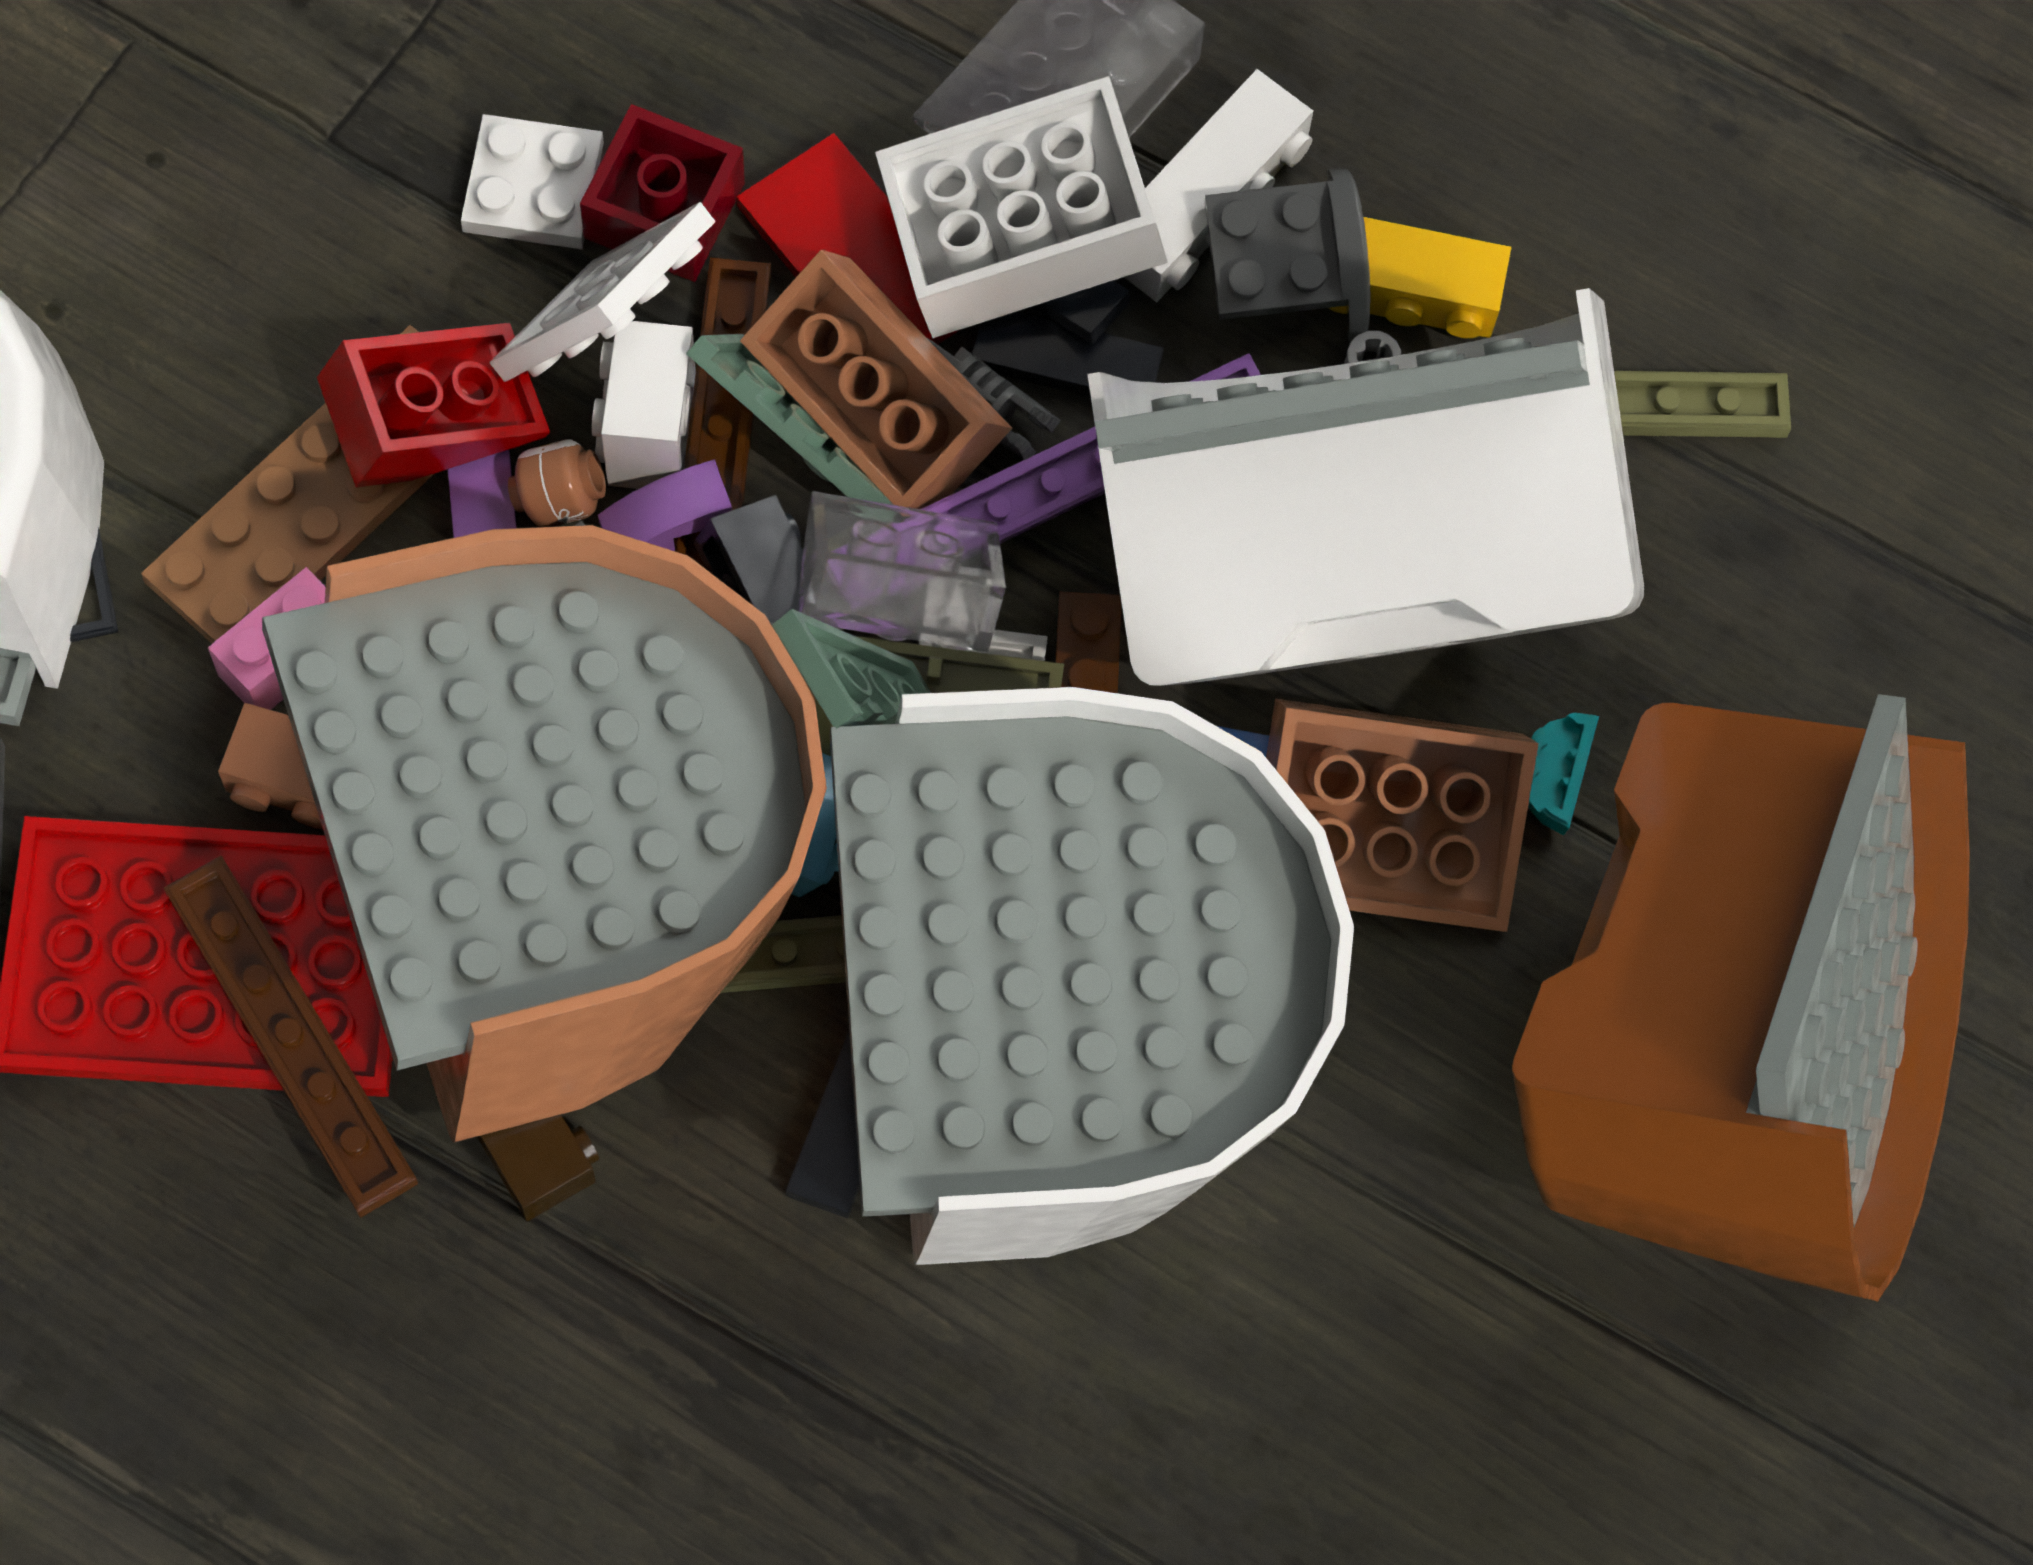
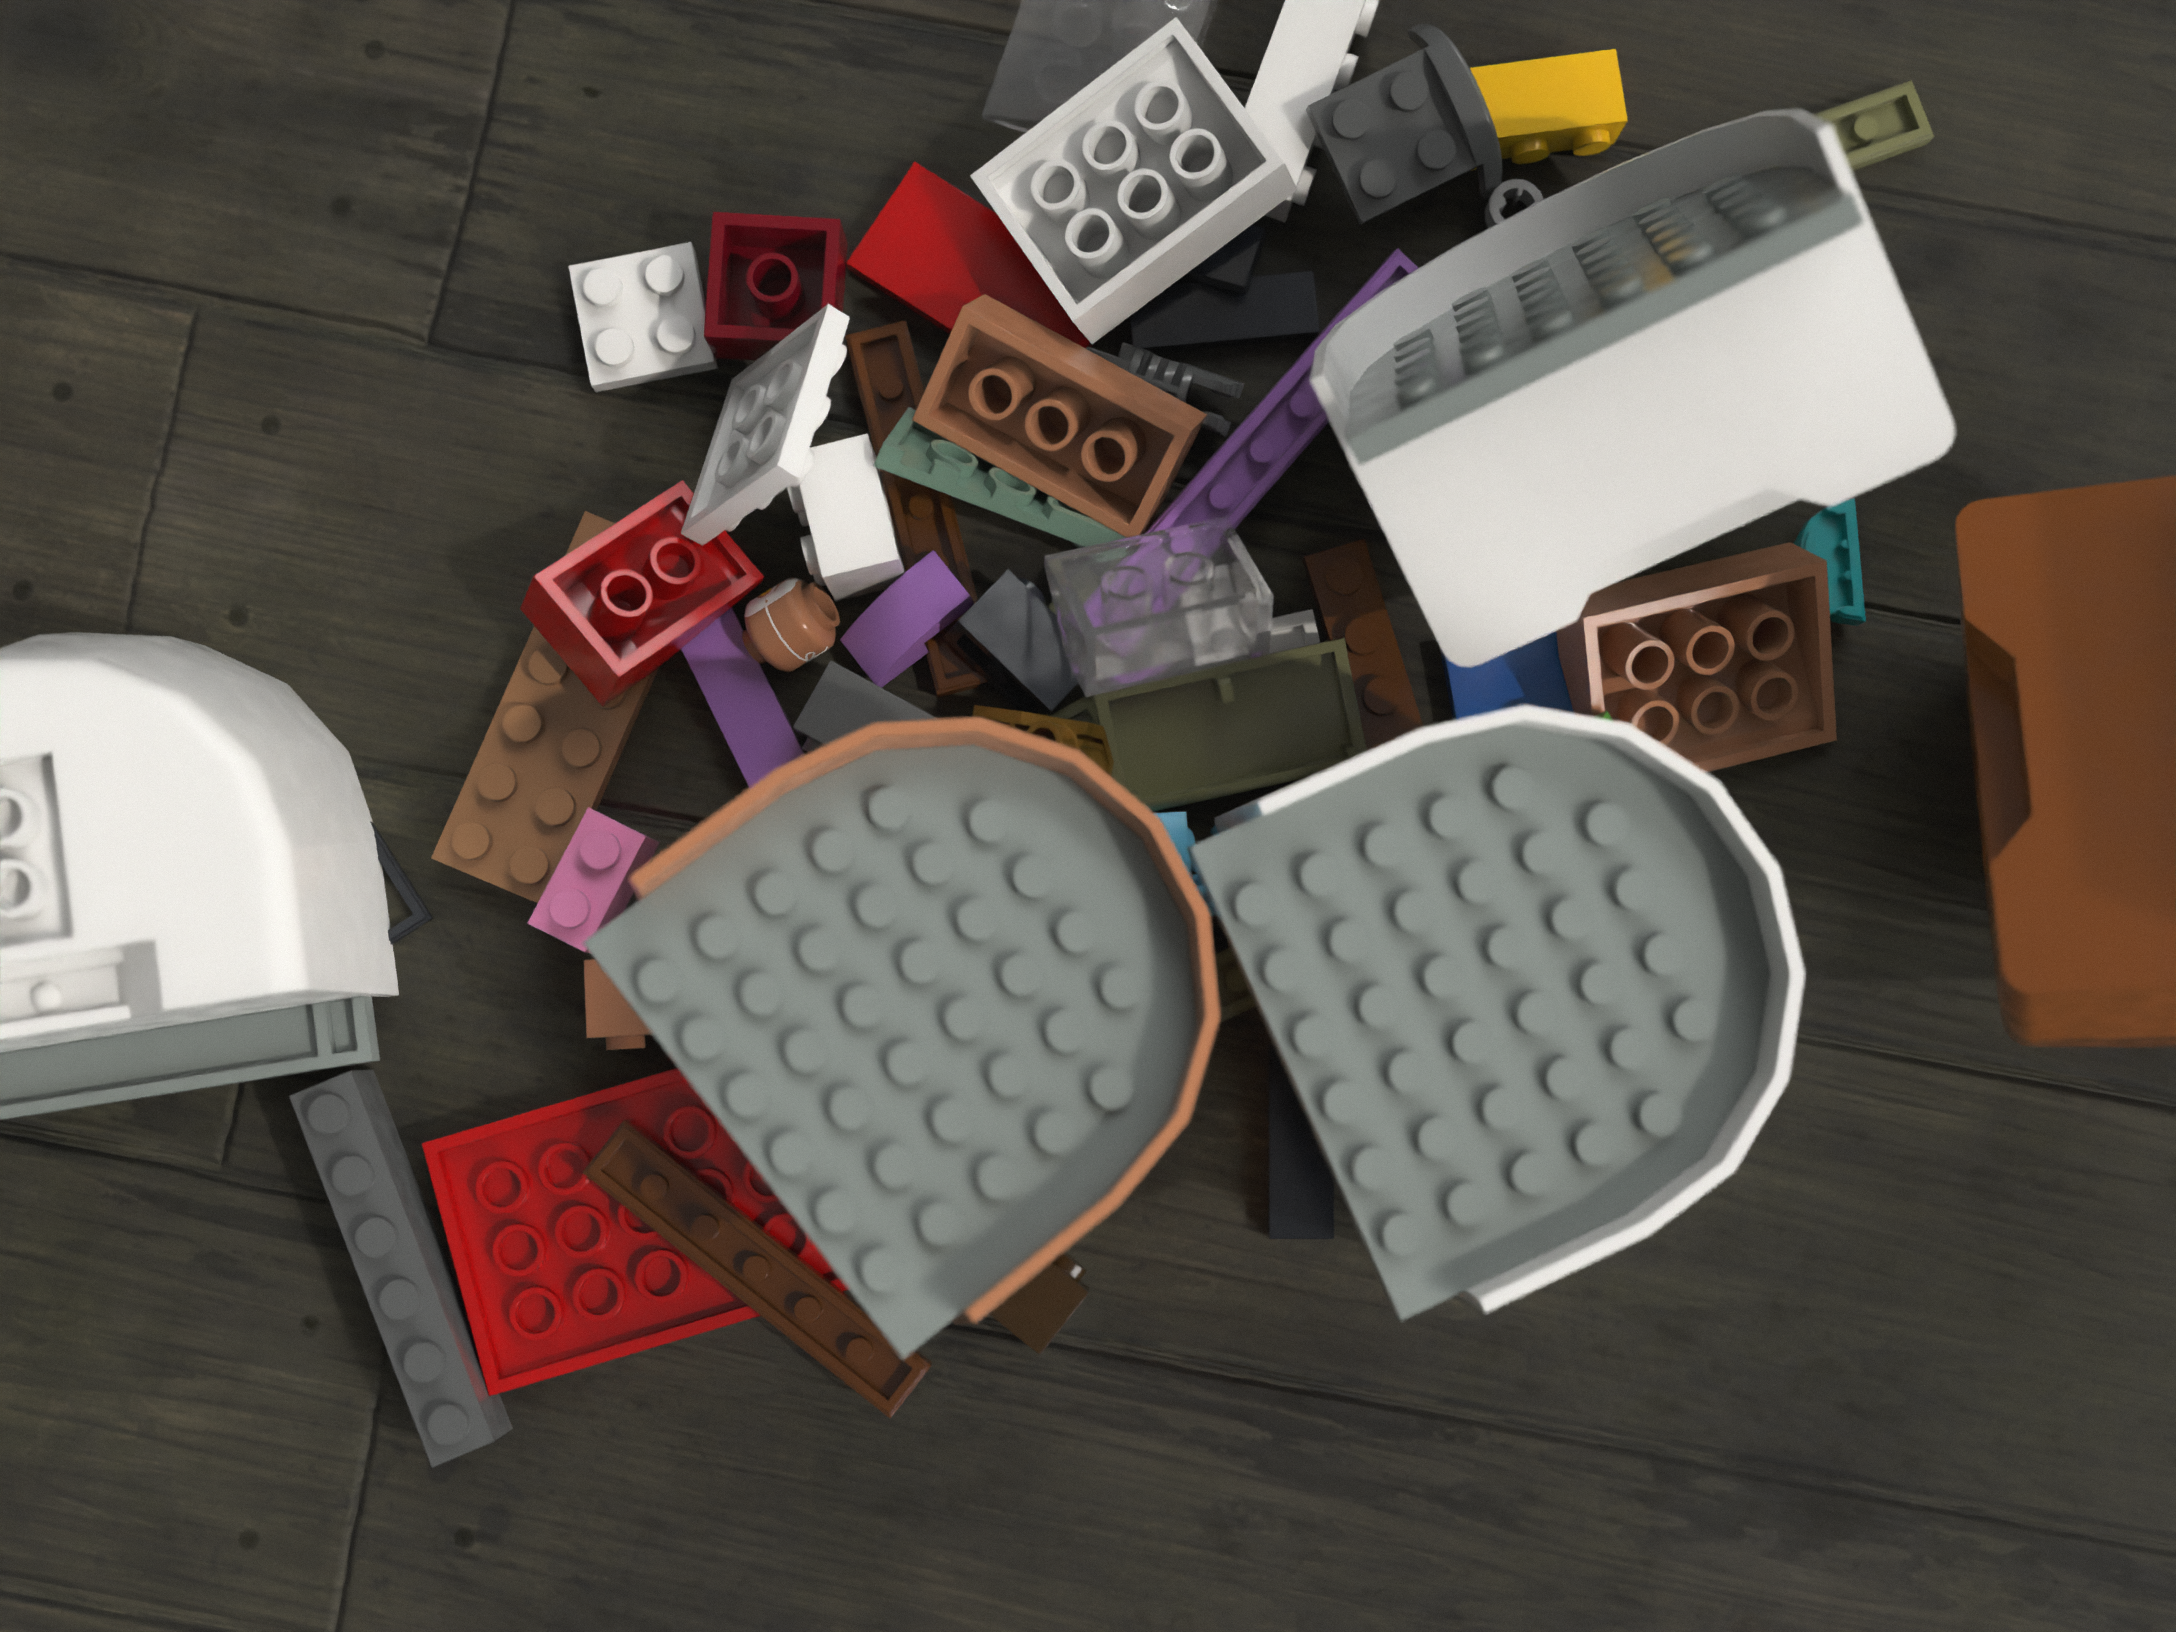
camera: 15 degrees left, 15 degrees up
sand green wing [772,609,932,729] -> none

